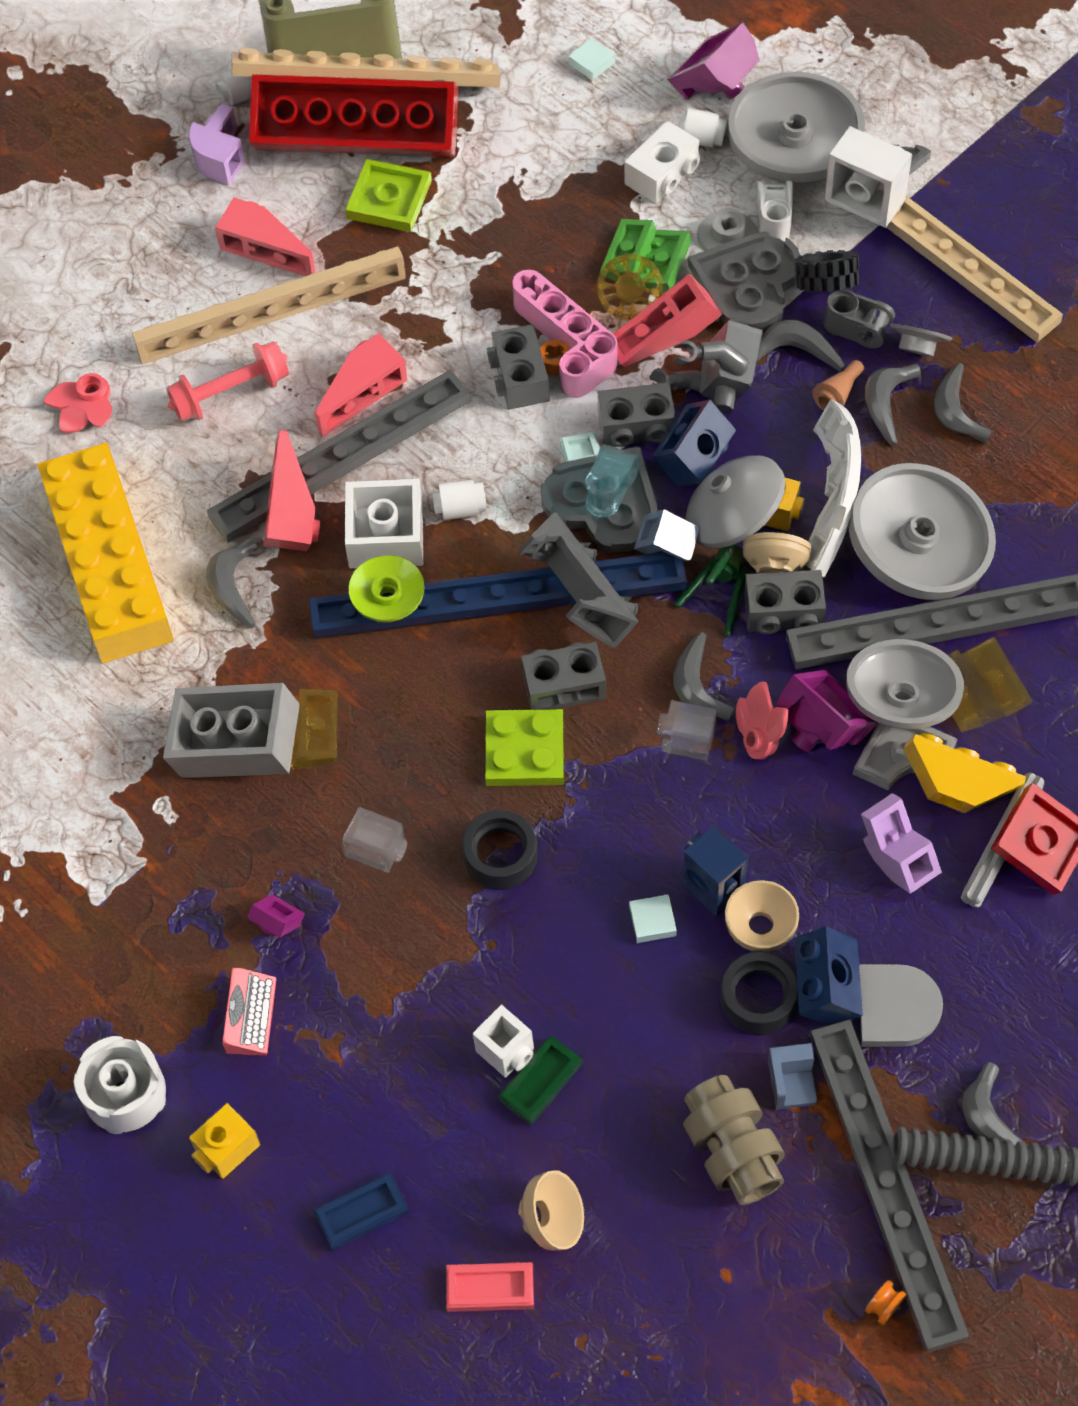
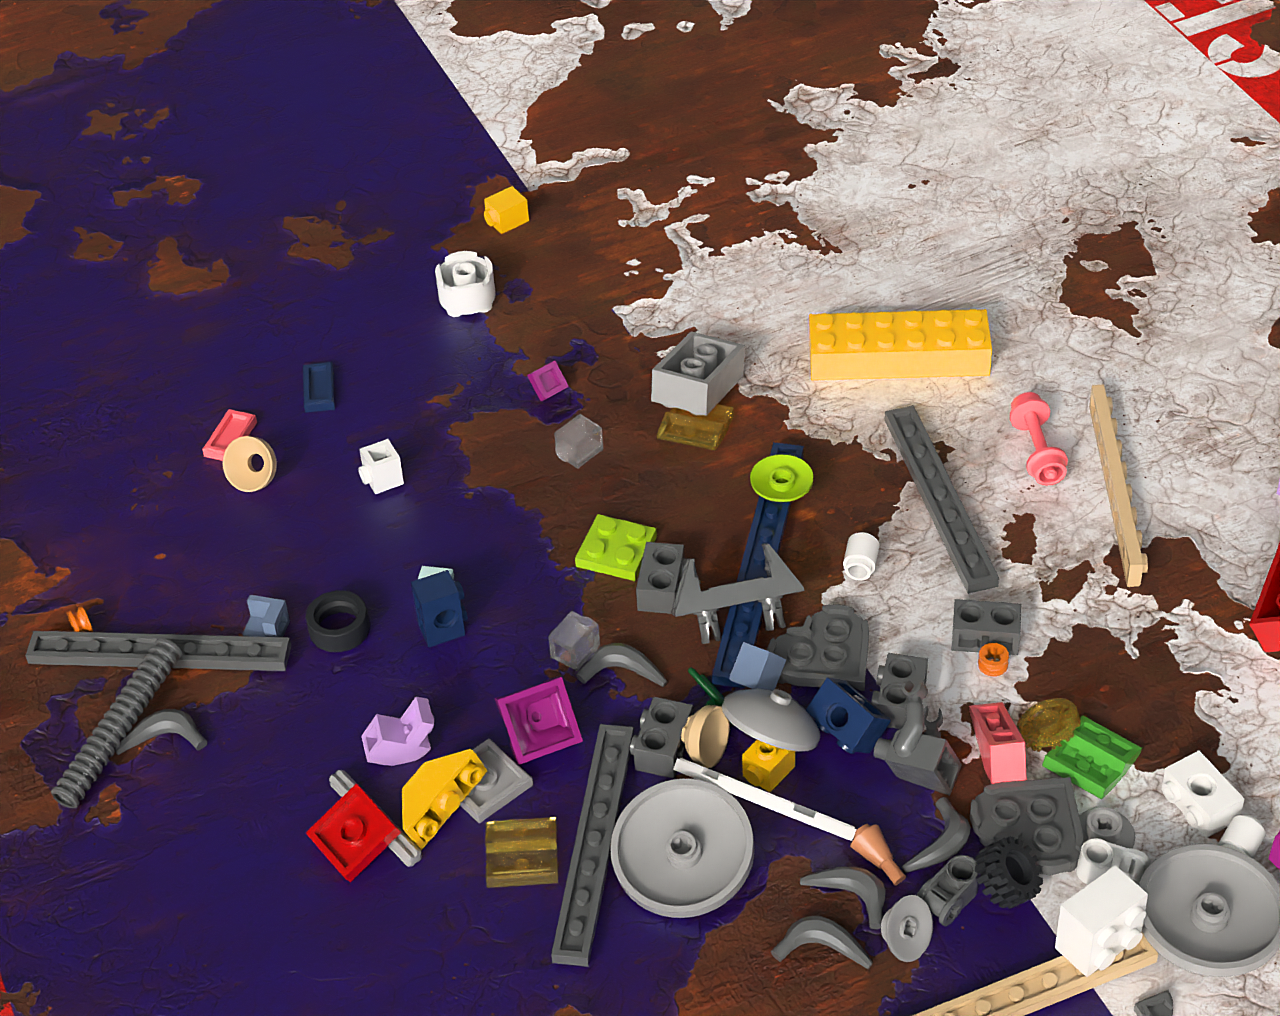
camera: 110 degrees right, 15 degrees down
coral plate [44,373,112,433] -> none
yellow brick [189,1103,260,1179] -> none
dark grey piece [206,537,257,629] -> none
coral slope [215,197,315,276] -> none
slope [223,968,277,1056] -> none
coral slope [263,430,320,552] -> none
coral slope [315,333,407,437] -> none
lime plate [345,159,432,232] -> none
white brick [345,479,423,568] -> none
black tyre [462,810,538,889] -> none
dark green tile [498,1035,583,1126] -> none
bright pink beam [512,270,618,398] -> none
light aqua tile [560,431,601,462] -> none
clear light blue piece [586,444,640,517] -> none
dark tan piece [683,1075,785,1205] -> none
tan piece [725,880,799,952] -> none
coral plate [735,681,788,760] -> none
dark blue brick [794,926,863,1026] -> none
light grey dish [846,639,964,729] -> none
light grey tile [859,964,943,1047] -> none

